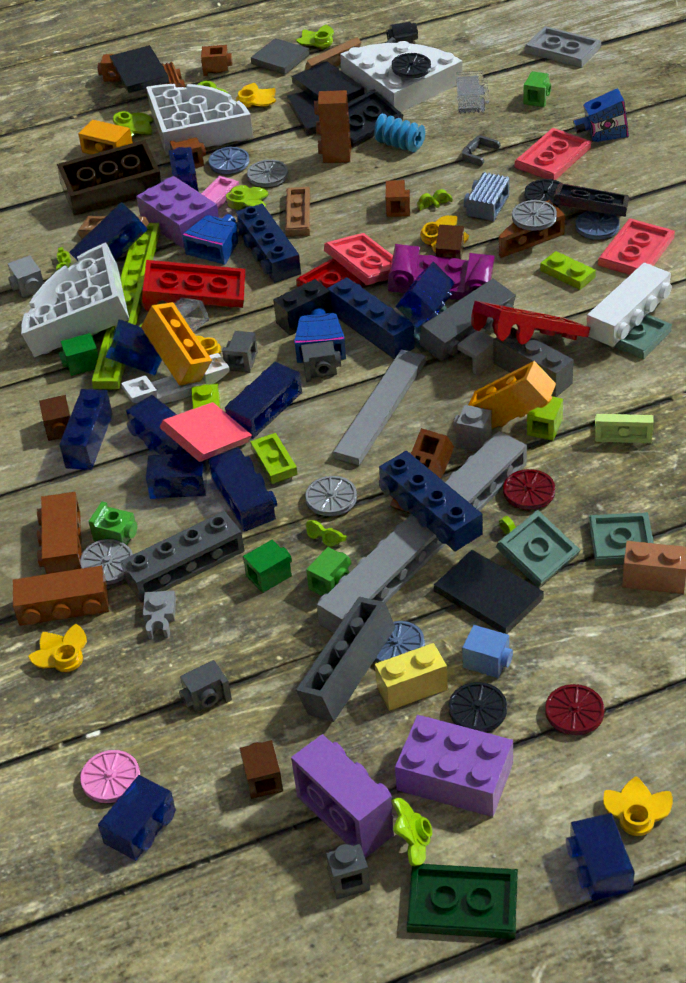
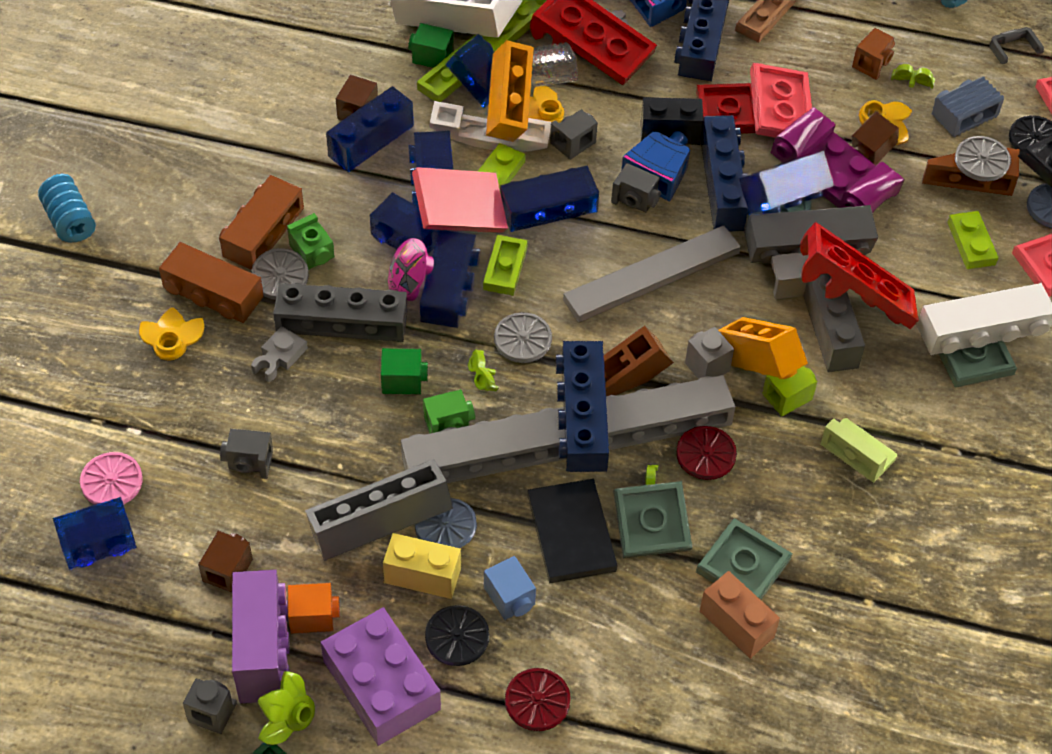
camera: 30 degrees right, 10 degrees up
none -> orange brick [288,583,340,634]
none -> dark pink dish [388,238,434,301]

